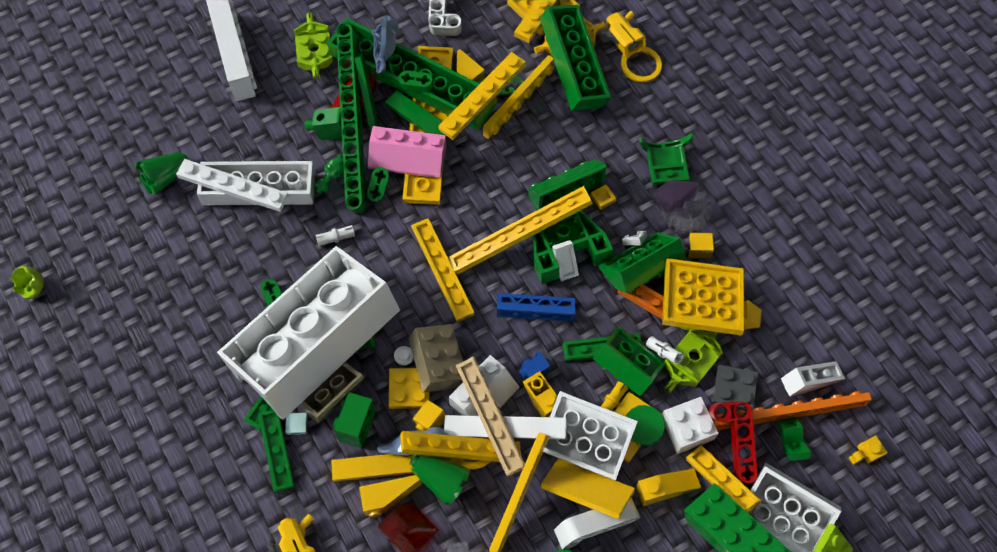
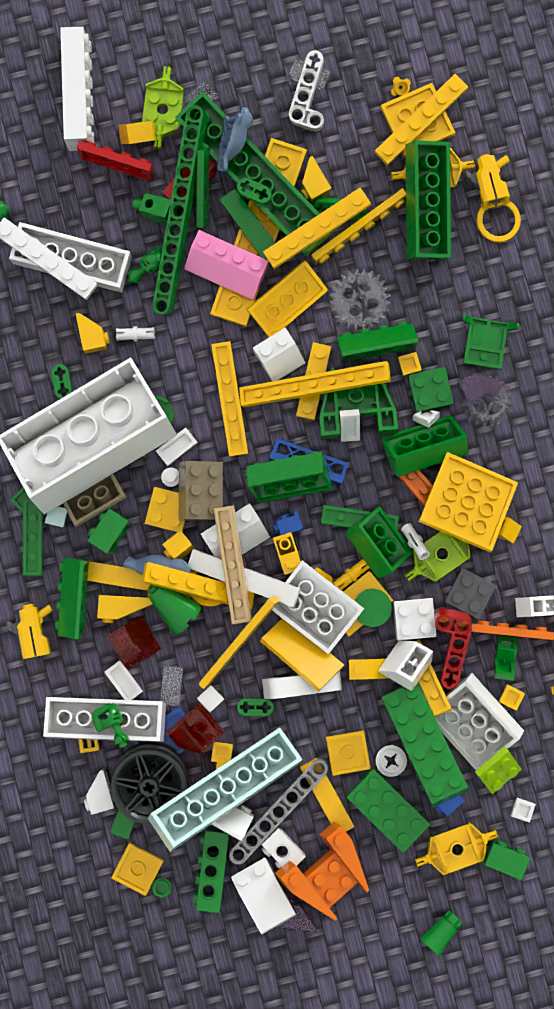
camera: 15 degrees right, 20 degrees up
green beam [367,167,390,202] -> none
yellow panel [688,233,714,258] -> none
none -> green slope [55,557,89,639]
none -> yellow slope [76,313,110,354]
none -> red plate [77,141,155,182]
none -> yellow slope [118,121,156,144]
none -> white tile [156,427,198,466]
none -> yellow plate [246,260,328,337]
none -> green slope [246,452,332,504]
none -> white slope [253,328,305,382]
none -> yellow plate [296,342,331,421]
none -> clear gear [329,269,391,331]
none -> white slope [378,640,433,691]
none -> green plate [408,367,454,413]
none -> yellow plate [498,684,525,711]

